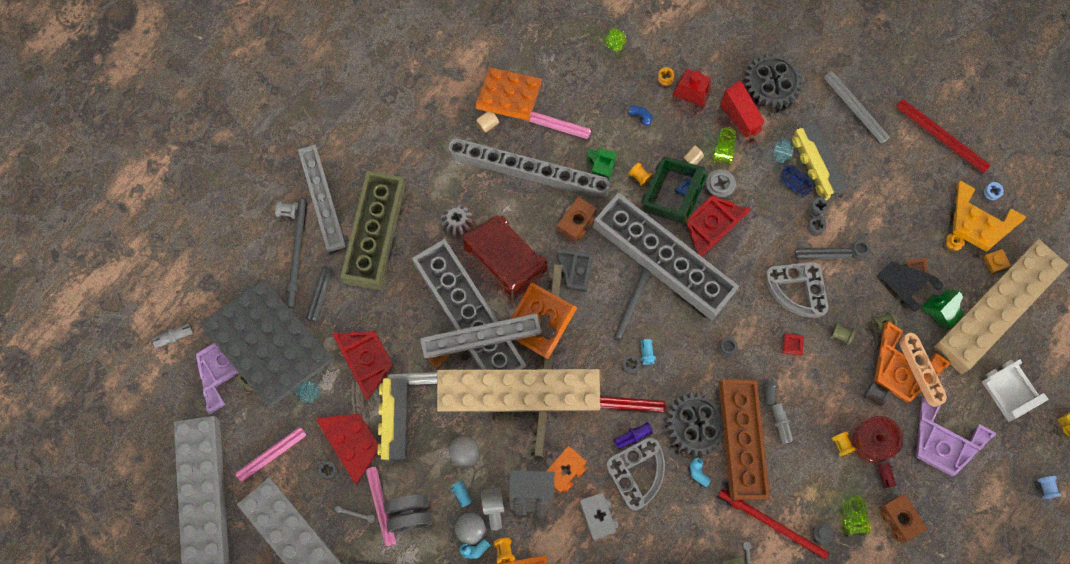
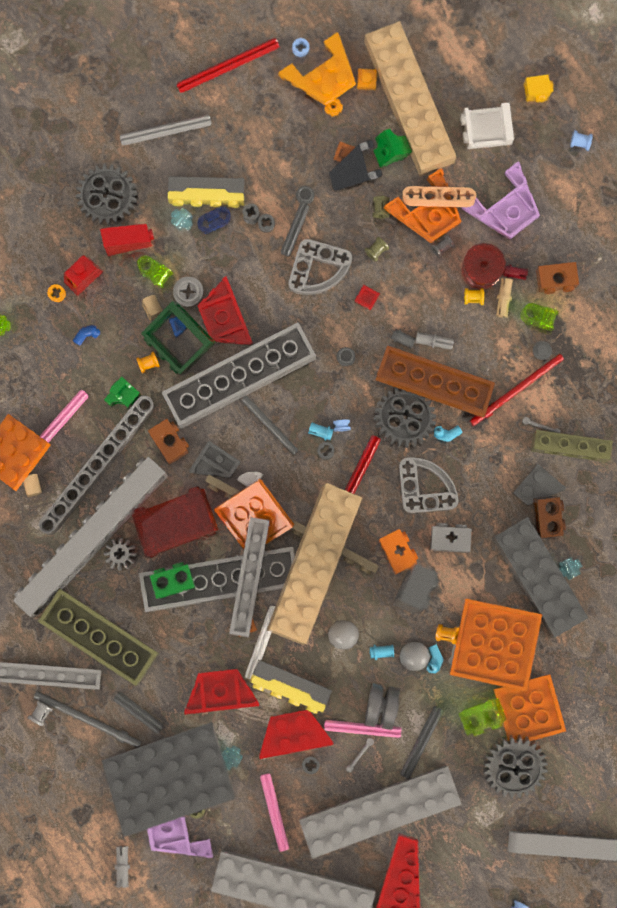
camera: 70 degrees left, 10 degrees up
light grey beam [481,487,504,531] -> none
clear smoke arm [540,315,556,340] -> none
dark purple axle [613,422,653,448] -> none
none -> light grey brick [13,457,168,618]
none -> green brick [150,562,195,599]
none -> white tile [237,472,263,487]
none -> light blue bush [333,420,351,432]
none -> tan pin [496,278,513,318]

